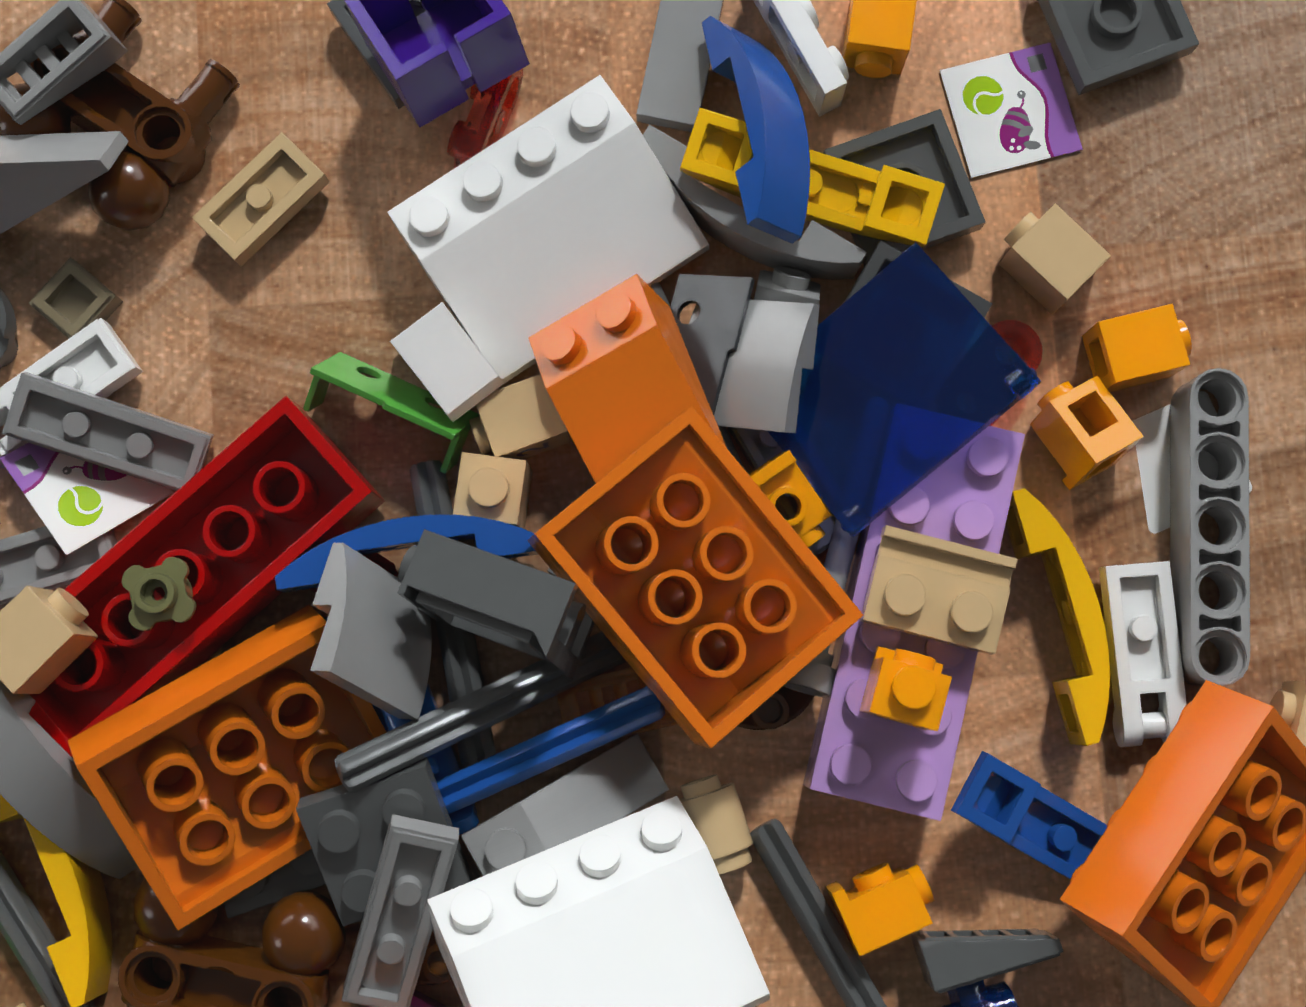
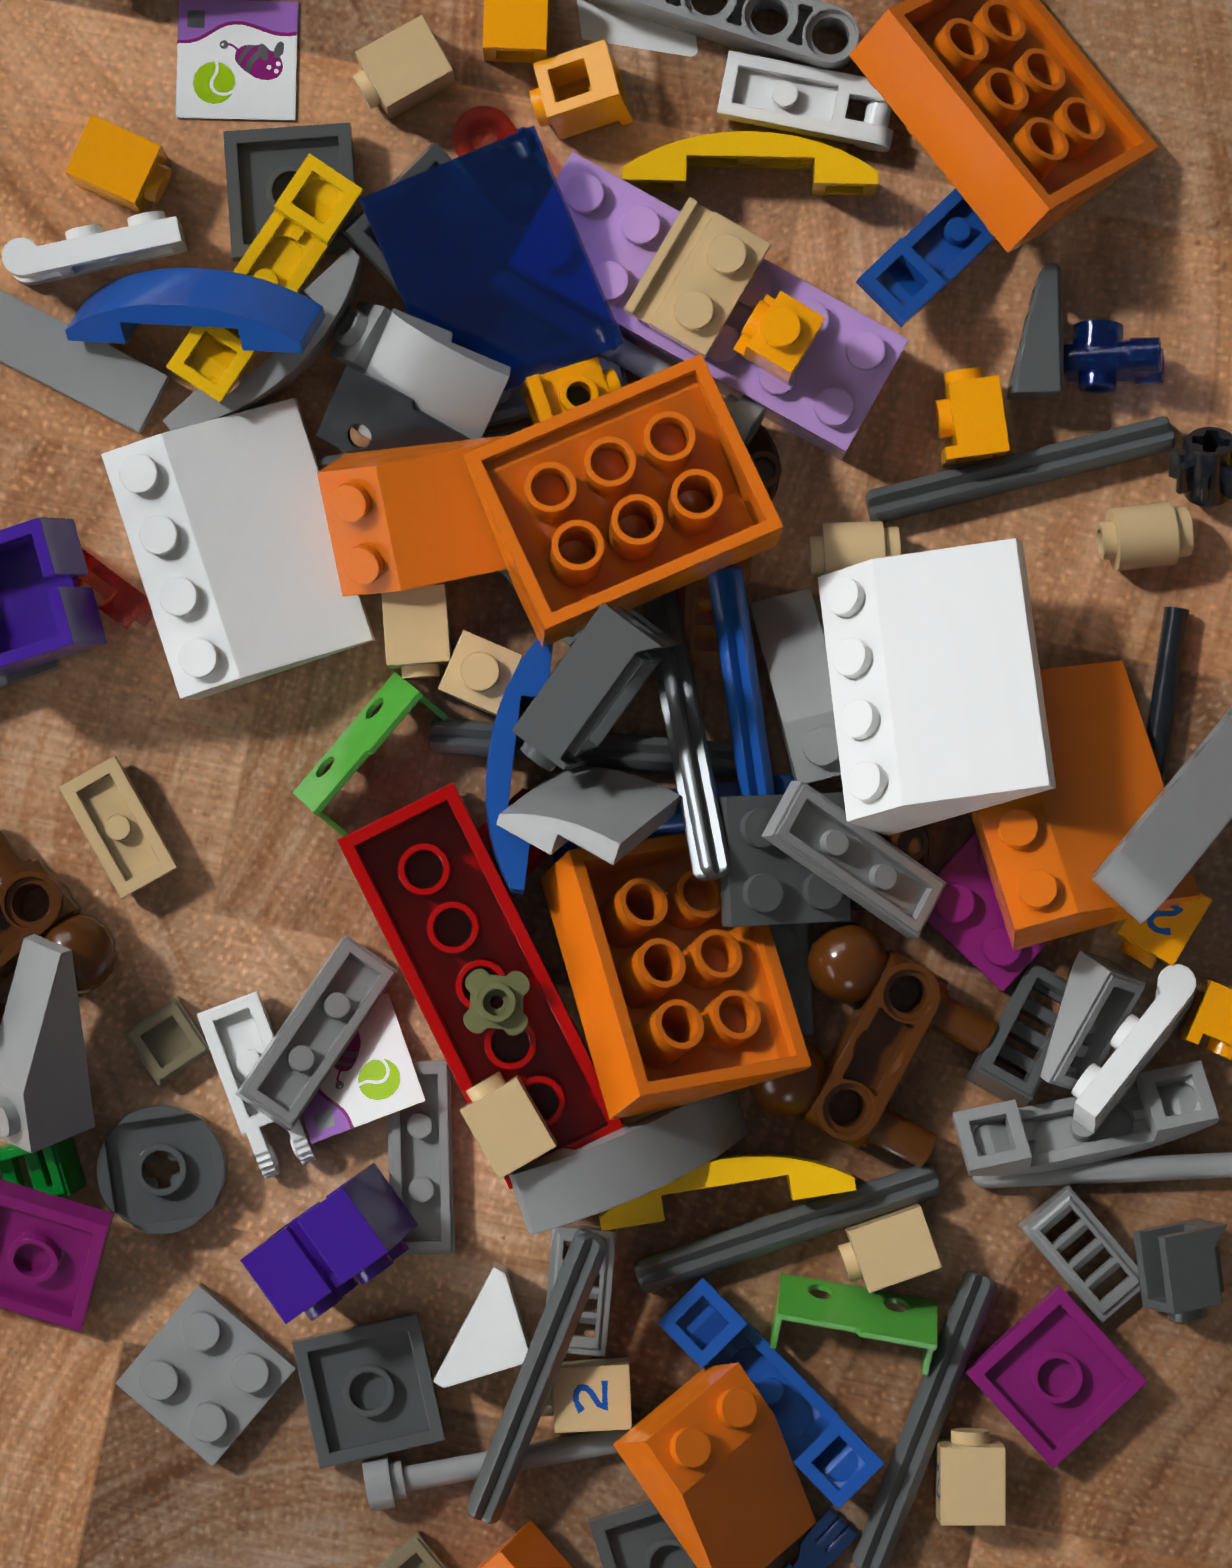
camera: 80 degrees left, 5 degrees up
white slope [390,302,504,422] -> none

